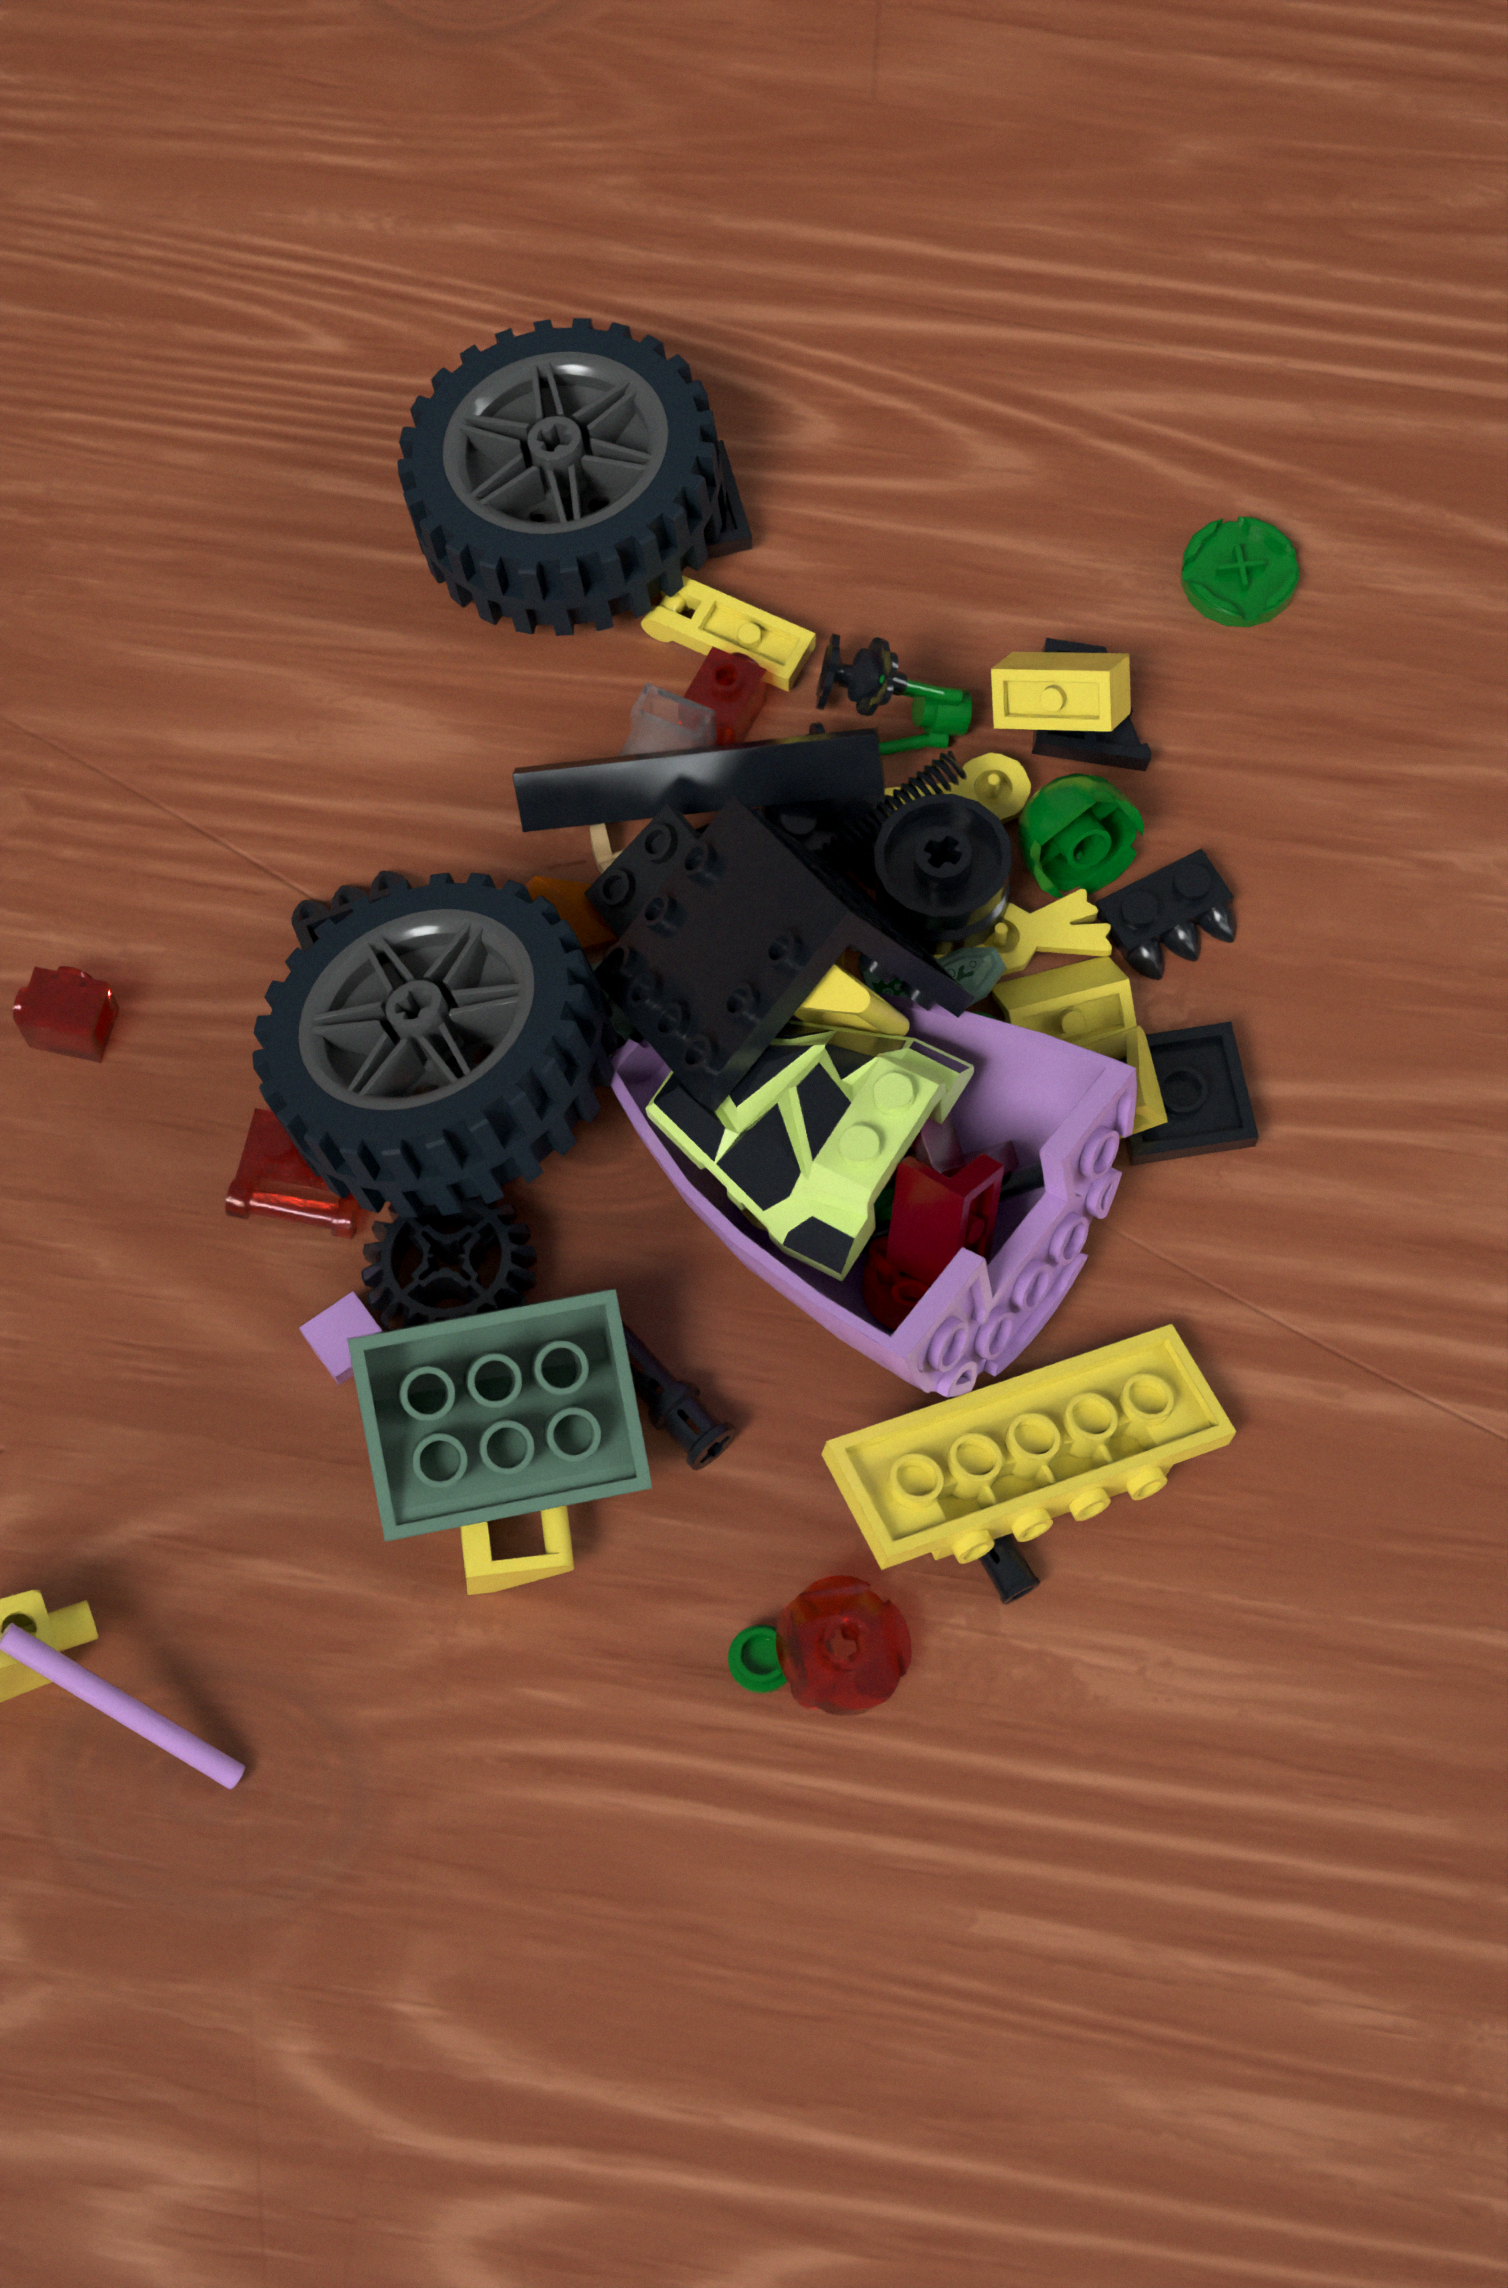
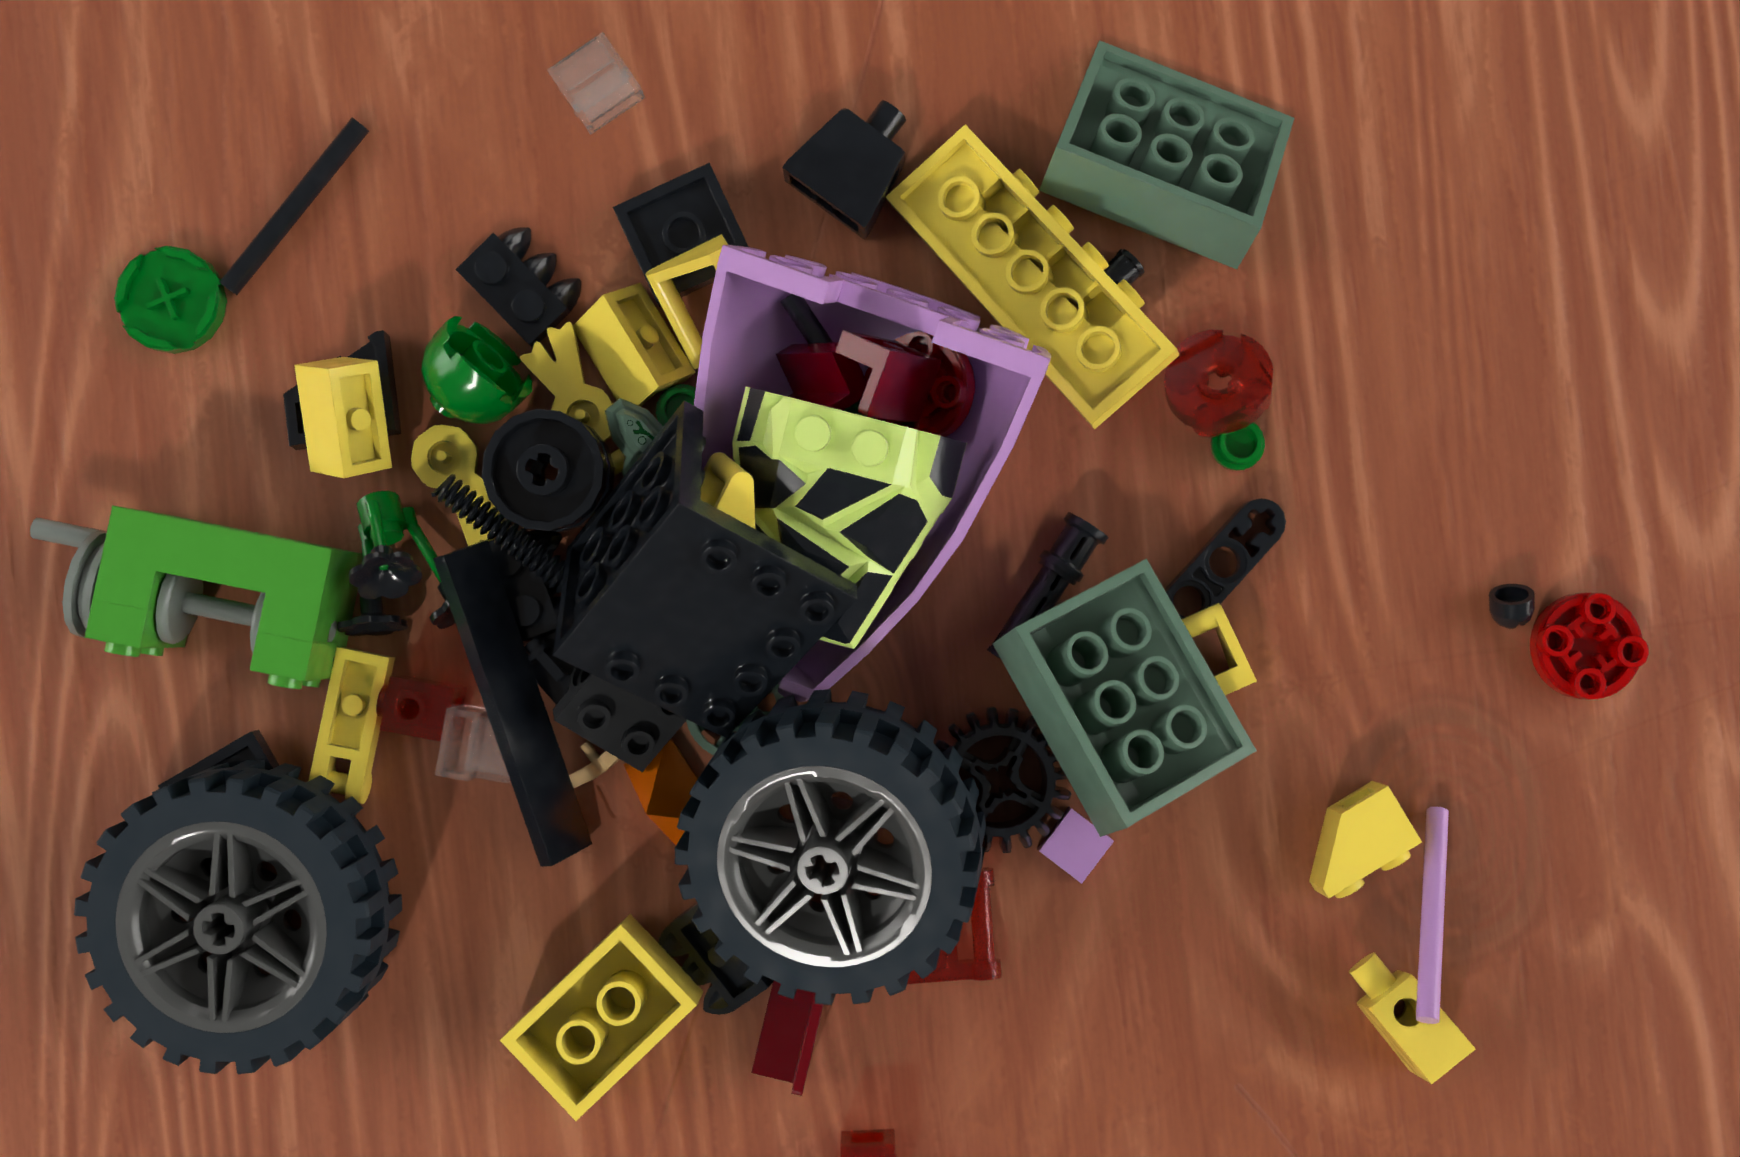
camera: 105 degrees left, 20 degrees up
none -> bright green piece [30,505,362,689]
none -> black bar [219,117,369,295]
none -> light yellow brick [500,914,703,1121]
none -> clear piece [547,32,645,135]
none -> dark red panel [751,981,824,1096]
none -> black torso [782,100,906,240]
none -> sand green slope [1039,40,1294,269]
none -> black beam [1164,498,1286,619]
none -> light yellow slope [1309,781,1422,898]
none -> black hinge [1489,584,1535,629]
none -> red tile [1530,593,1649,700]

